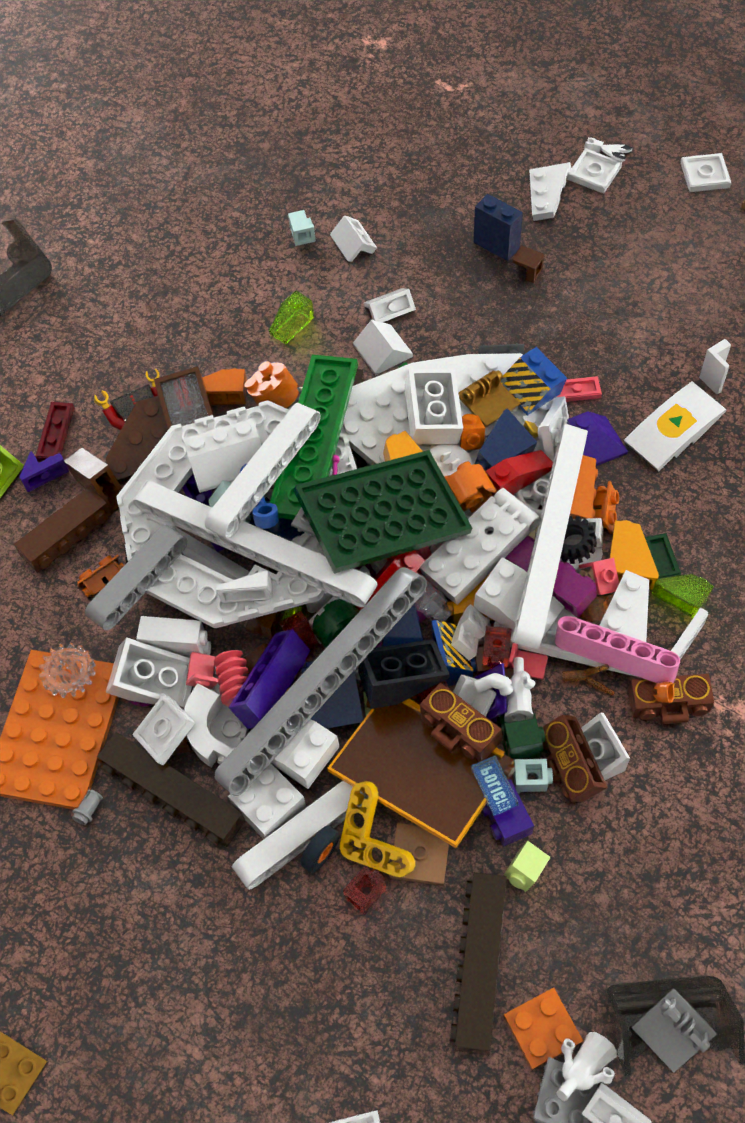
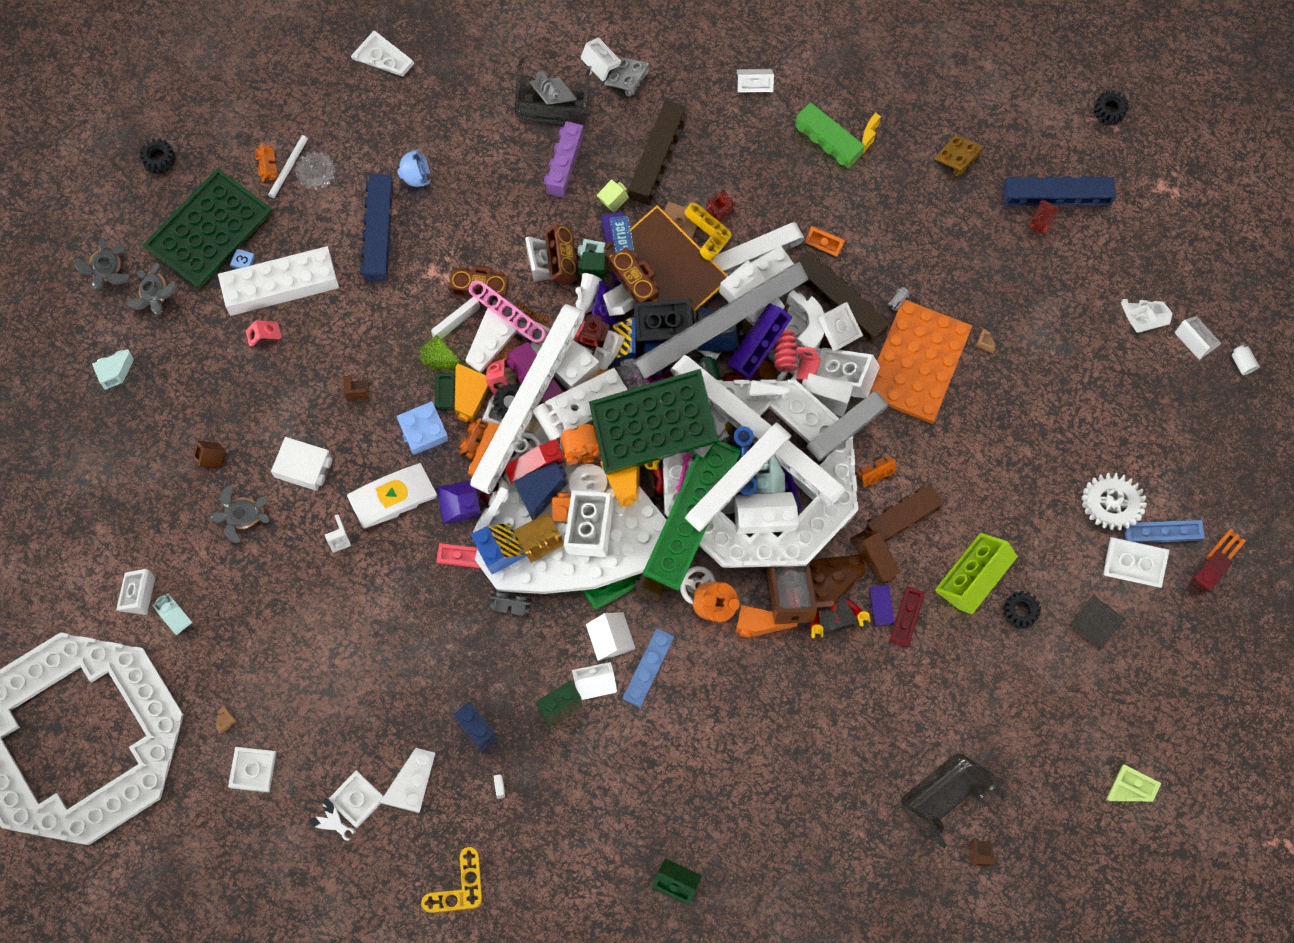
camera: 175 degrees left, 10 degrees up
dark purple slope [20,451,69,492] -> none
clear gear [39,643,96,698] -> none
clear neon green slope [269,290,314,344] -> none
light aqua brick [288,210,316,246] -> none
black bush [300,825,340,873] -> none
white panel [330,215,377,262] -> none
white arm [474,673,514,696] -> none
orange plate [503,987,583,1070] -> none
reddish brown panel [512,245,545,283] -> none
yellow piece [524,421,538,438] -> none
white piece [556,1032,617,1101] -> none
orange hinge [653,682,675,703] -> none
none -> light blue brick [397,401,448,456]
none -> yellow beam [421,847,482,913]
none -> white tile [494,774,505,799]
none -> dark green brick [536,680,582,728]
none -> medium lavender brick [544,121,584,198]
none -> medium blue plate [622,628,674,708]
none -> dark green panel [652,858,702,905]
none -> bright green brick [795,102,865,168]
none -> orange slope [804,226,846,257]
none -> yellow slope [861,112,881,153]
none -> dark purple tile [869,585,895,626]

